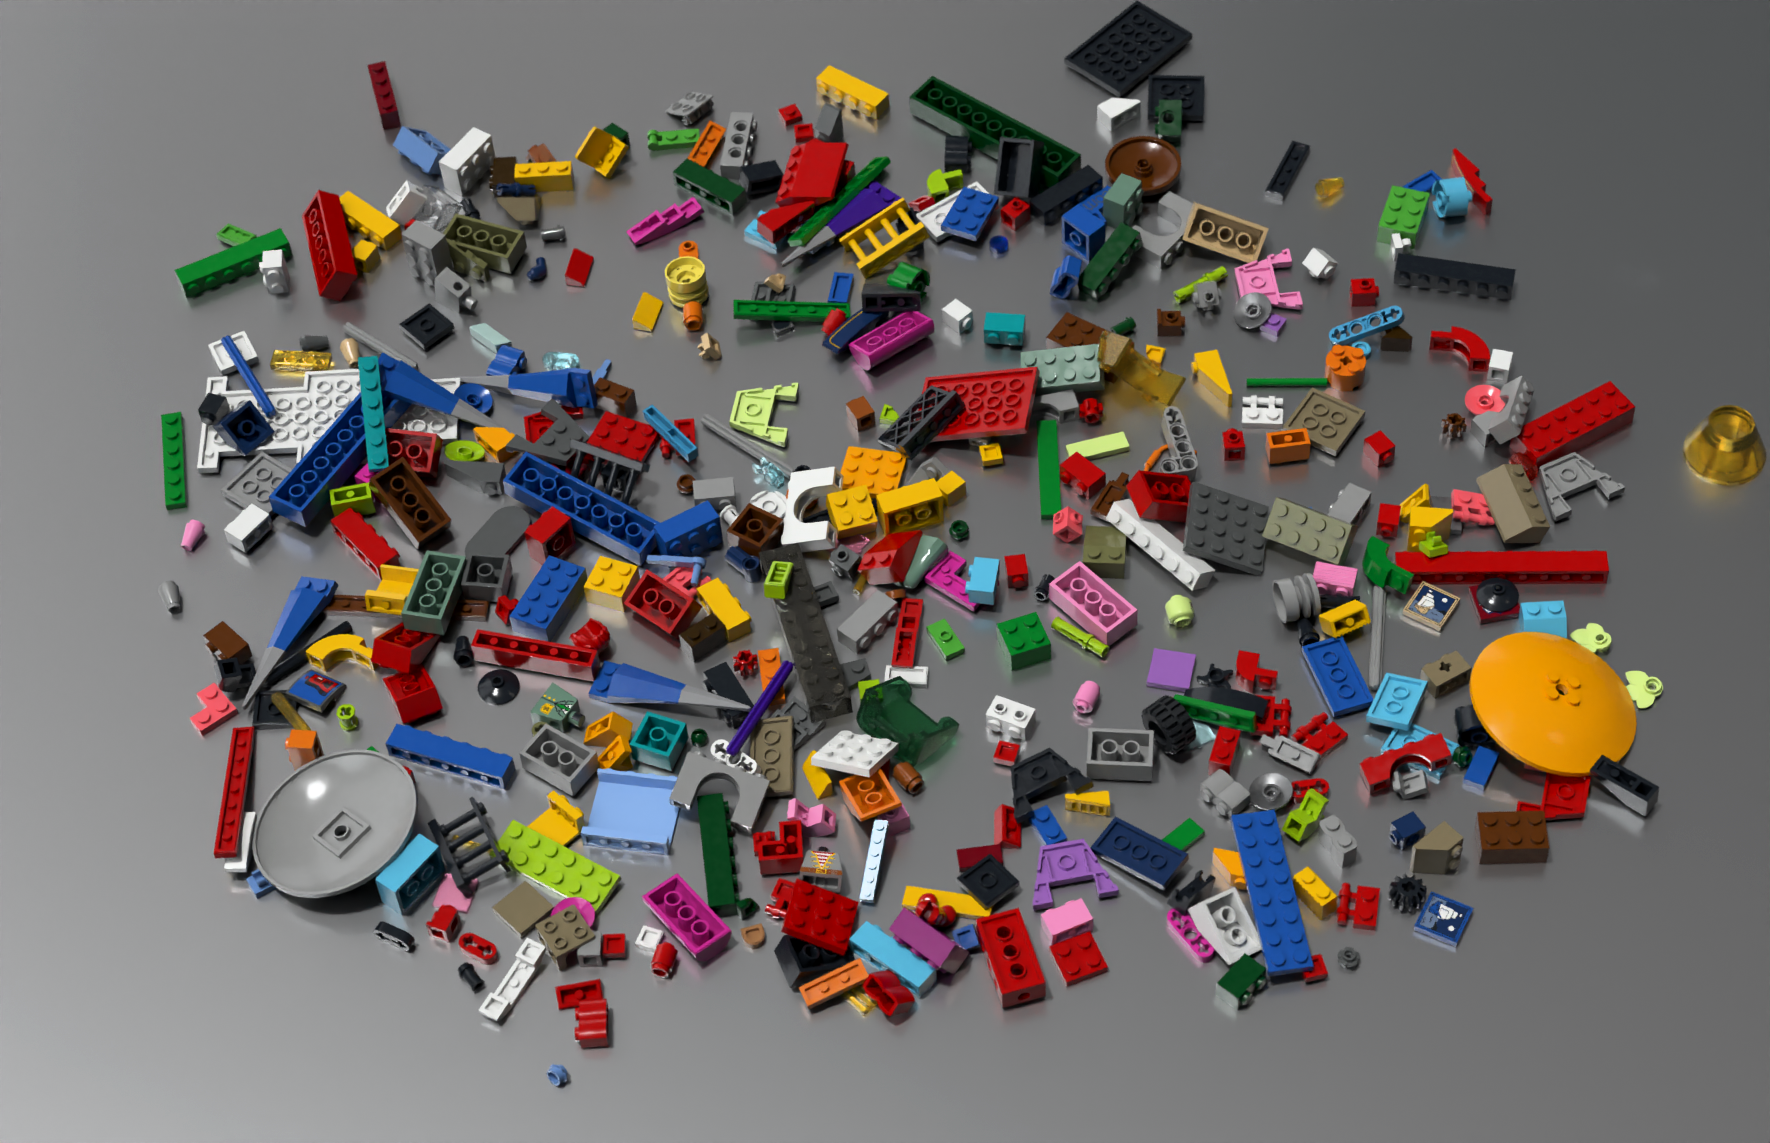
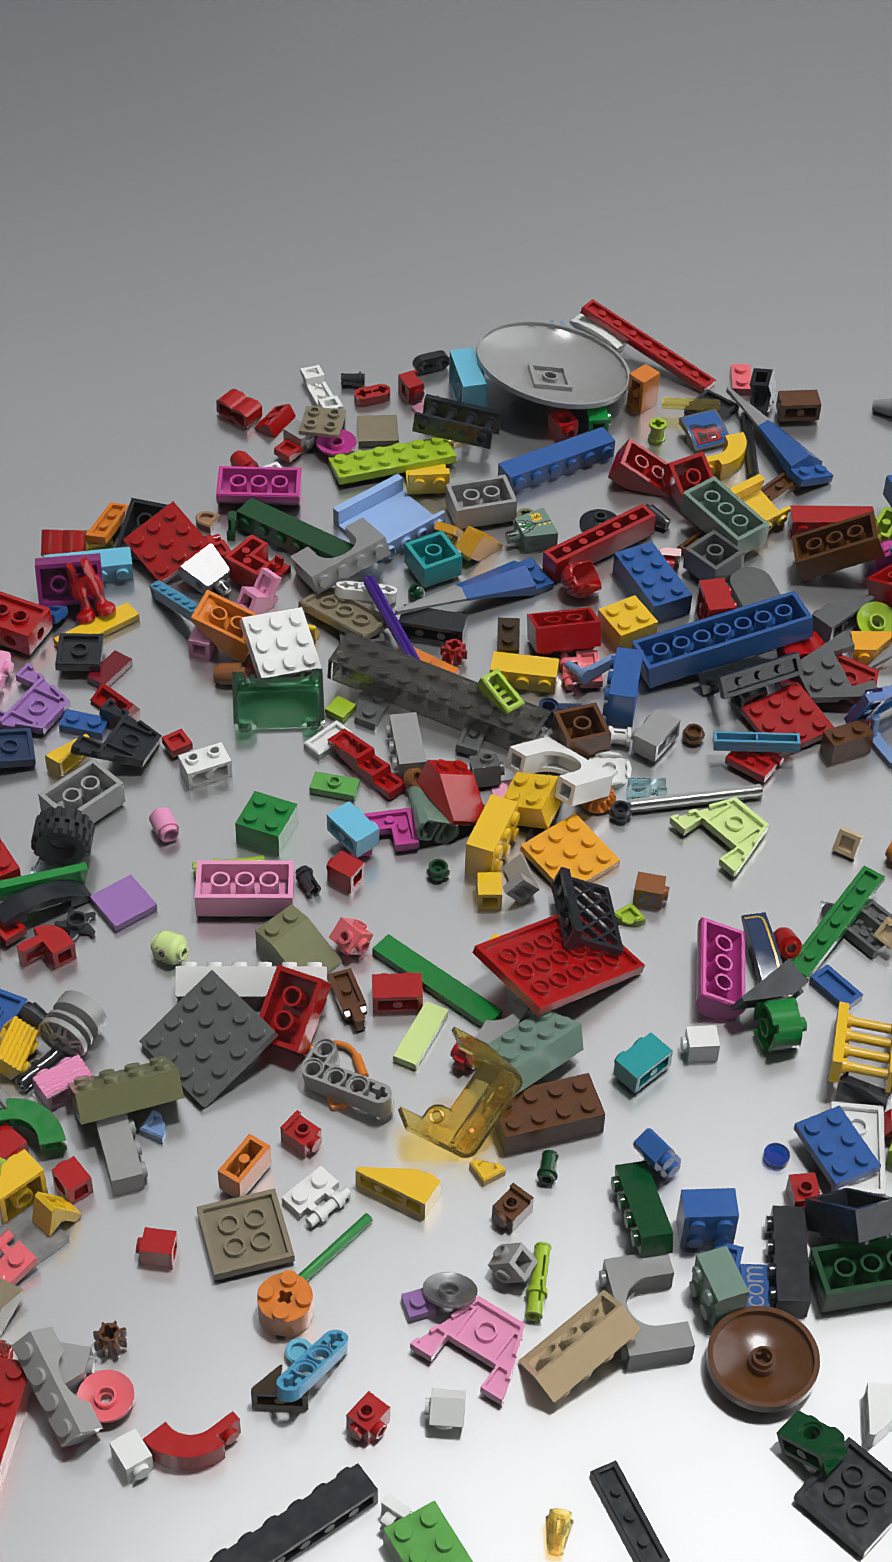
camera: 125 degrees right, 5 degrees down
medium blue plate [547,1064,568,1086] -> none

